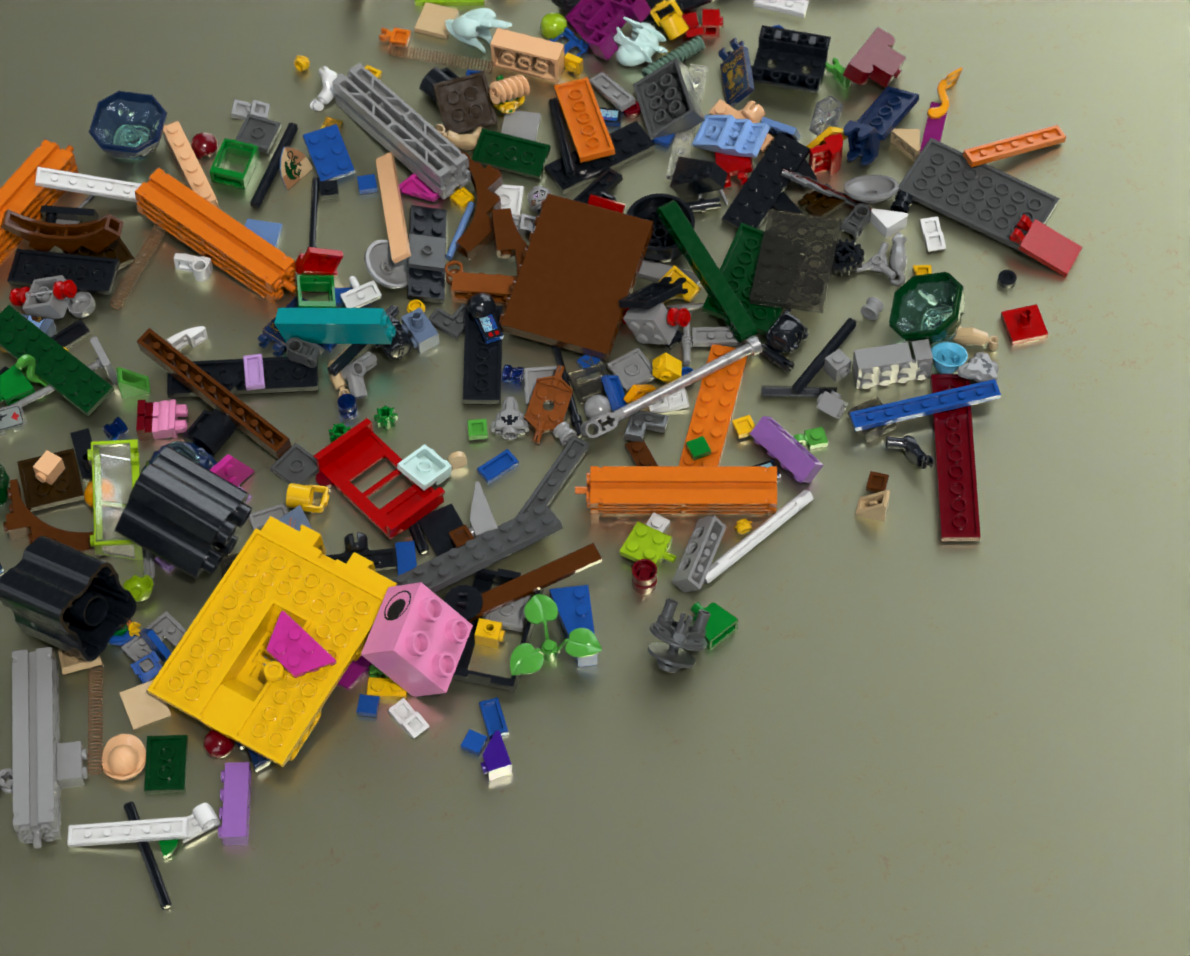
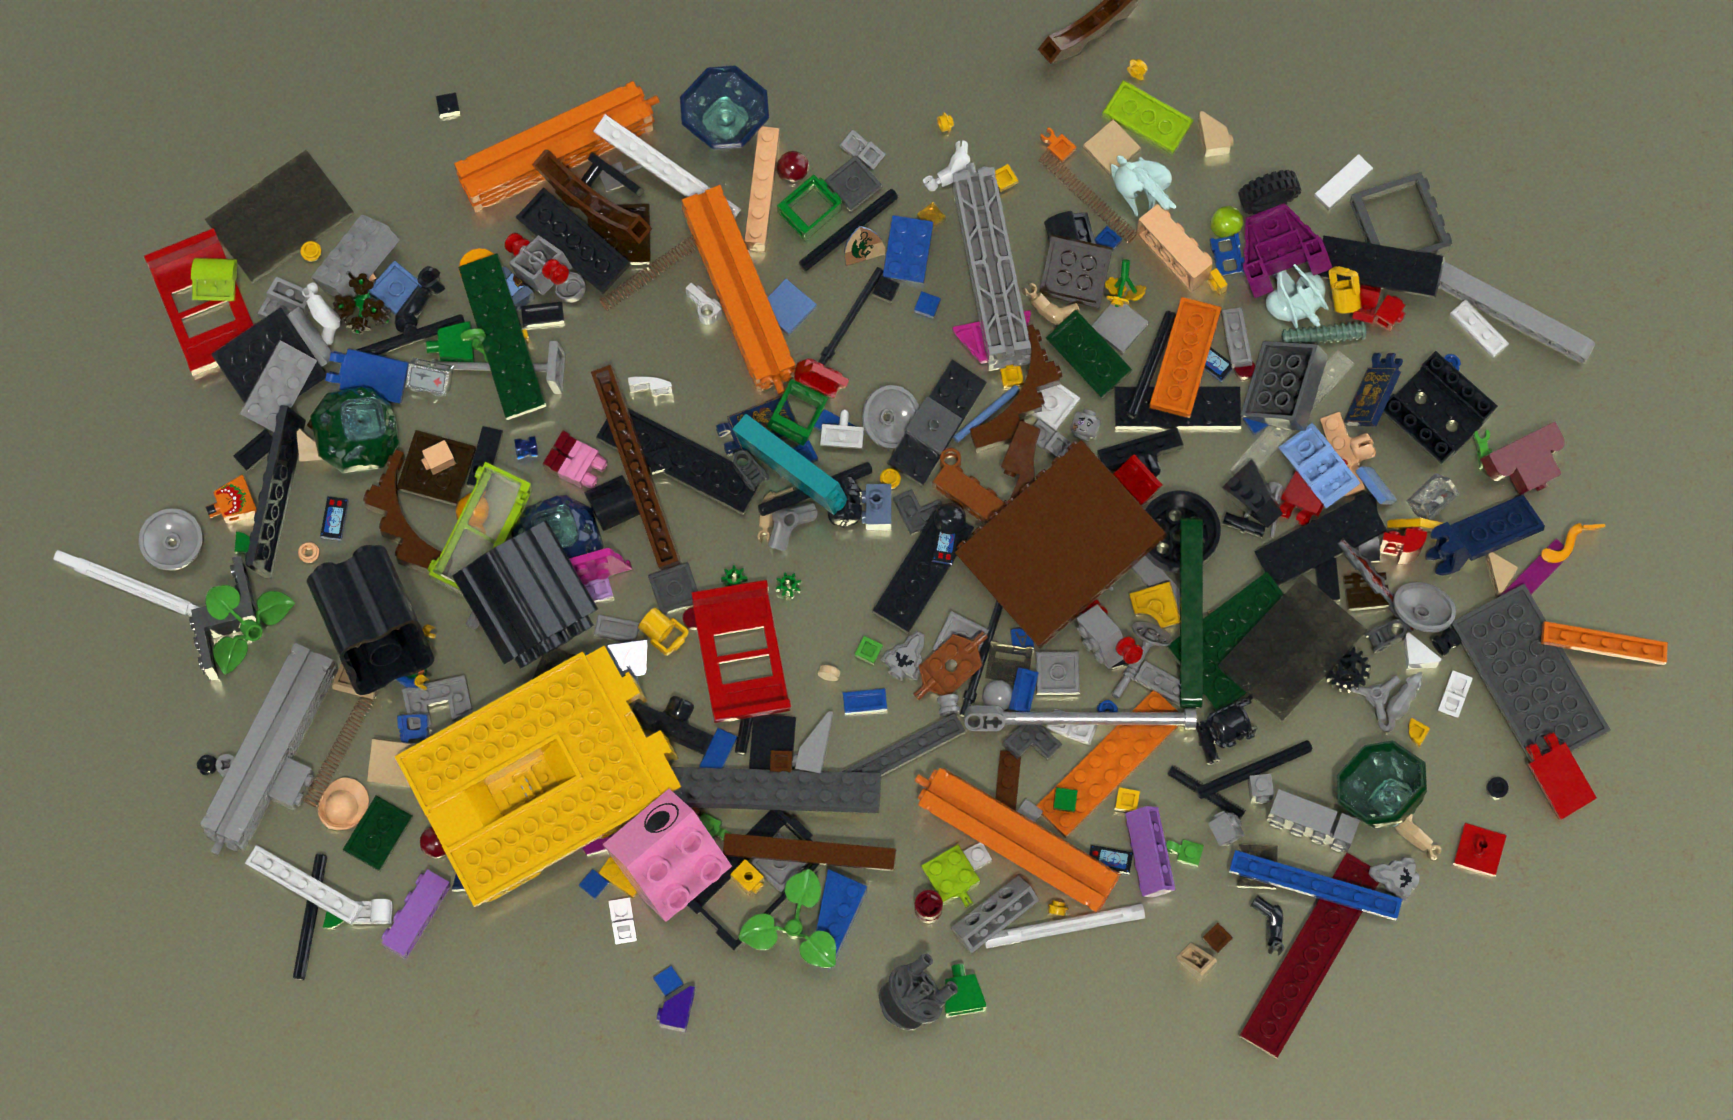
camera: 30 degrees right, 15 degrees up
bright green slope [116,367,151,398] -> none
lime hair [123,574,154,602] -> none
blue tile [139,628,171,662] -> none
lavender tile [243,354,265,390] -> none
yellow tile [264,661,285,682] -> none
dark pink wing [266,611,337,678] -> none
clear blue wheel [337,394,358,420] -> none
light nougat tile [375,152,411,263] -> none
light aqua plate [397,444,452,491] -> none
black piece [444,585,483,621] -> none
blue tile [479,697,509,740] -> none
light nougat piece [489,74,530,104] -> none
clear blue wheel [502,364,524,386] -> none
black tile [619,277,688,309] -> none
light orange tile [623,384,656,403] -> none
yellow brick [652,352,682,384] -> none
light grey wheel [861,297,884,320] -> none
medium azure hat [931,342,968,374] -> none

